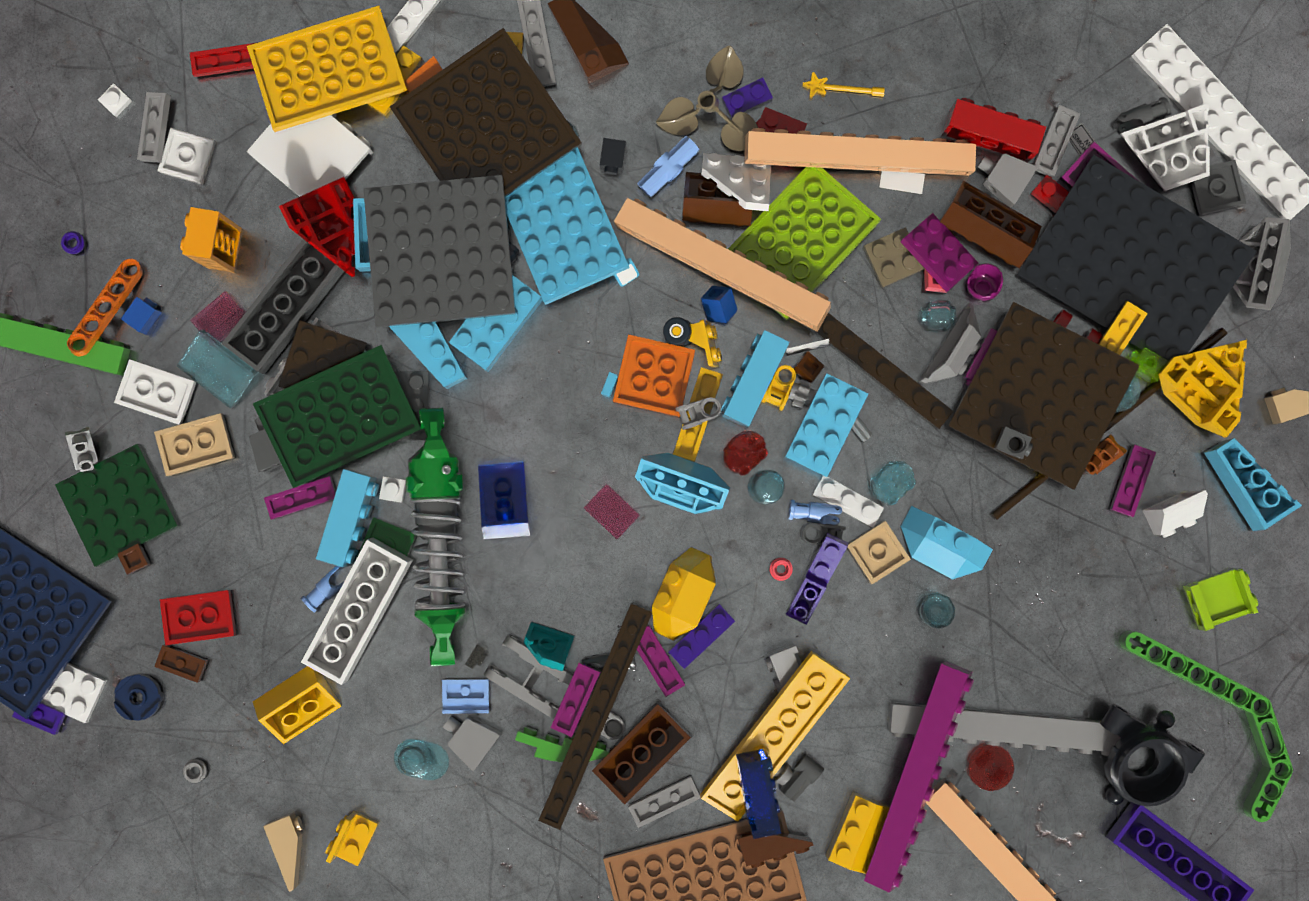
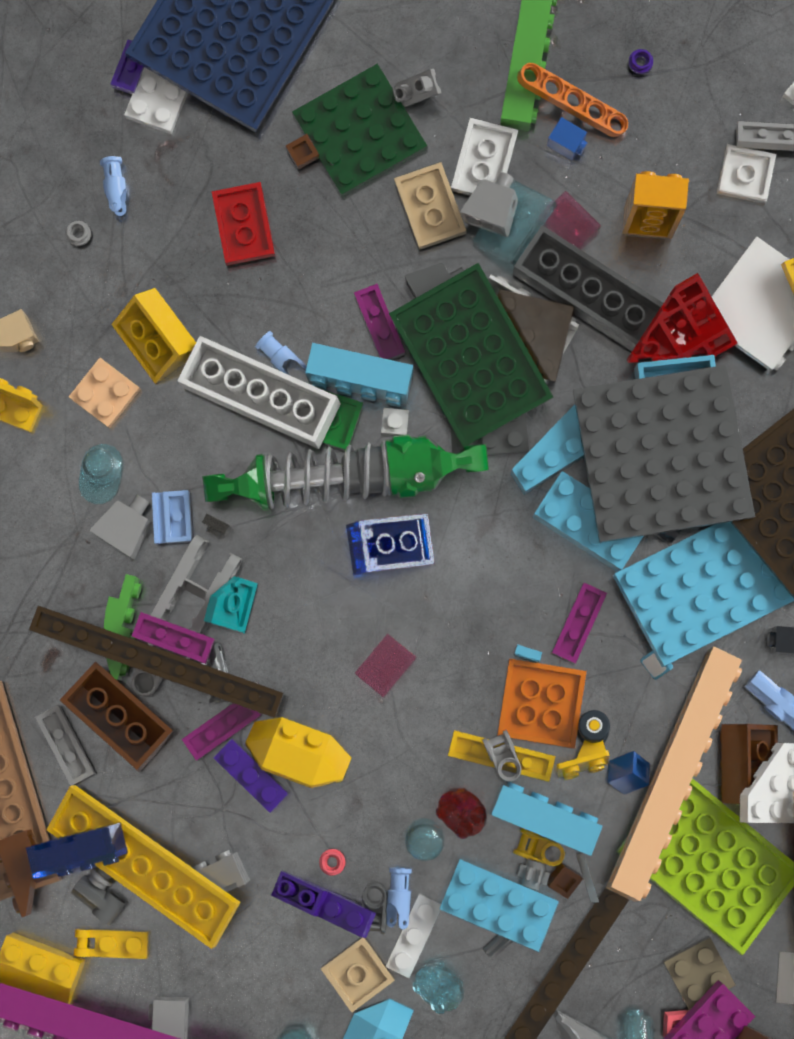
camera: 90 degrees right, 5 degrees down
dark blue plate [114,674,163,721] -> none
reddish brown plate [154,644,208,683] -> none
medium azure wedge [635,453,730,514] -> none
none -> light nougat plate [69,358,141,429]
none -> yellow plate [74,928,150,959]
none -> light blue piece [100,156,127,216]
none -> light grey torso [460,172,518,238]
none -> magenta plate [552,583,607,664]

